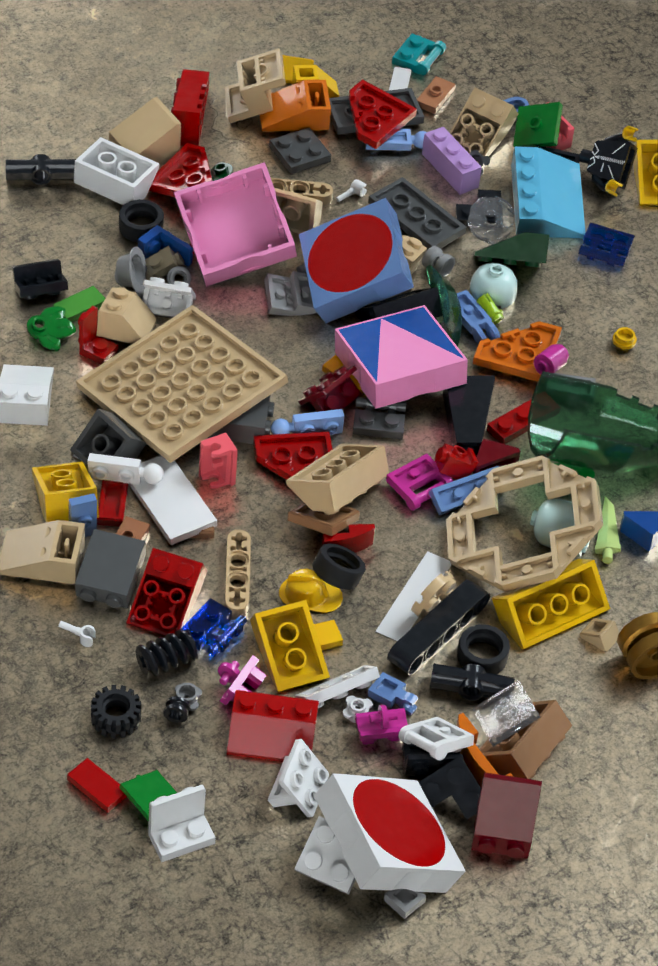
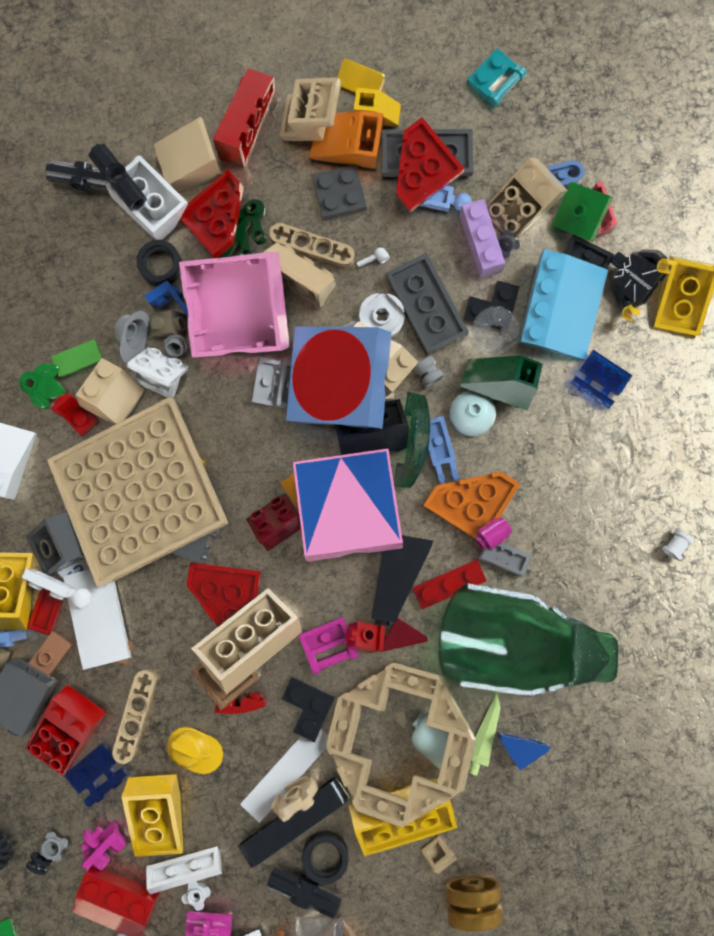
camera: 20 degrees right, 35 degrees up
black bracket [12,259,68,299] -> none
black piece [135,629,198,676] -> none
coral hinge [199,433,238,489] -> none
light blue plate [271,409,344,435] -> none
black tyre [312,544,366,590] -> none
yellow tile [314,620,343,650] -> none
dark grey plate [353,397,406,440] -> none
medium blue plate [368,672,418,715] -> none
white sticker [389,67,411,90] -> none
nougat plate [417,76,456,114] -> none
medium blue plate [428,466,500,515] -> none
lime pin [476,293,504,325] -> none
yellow plate [612,327,637,349] -> none
none -> black piece [88,143,147,211]
none -> black plate [281,677,335,743]

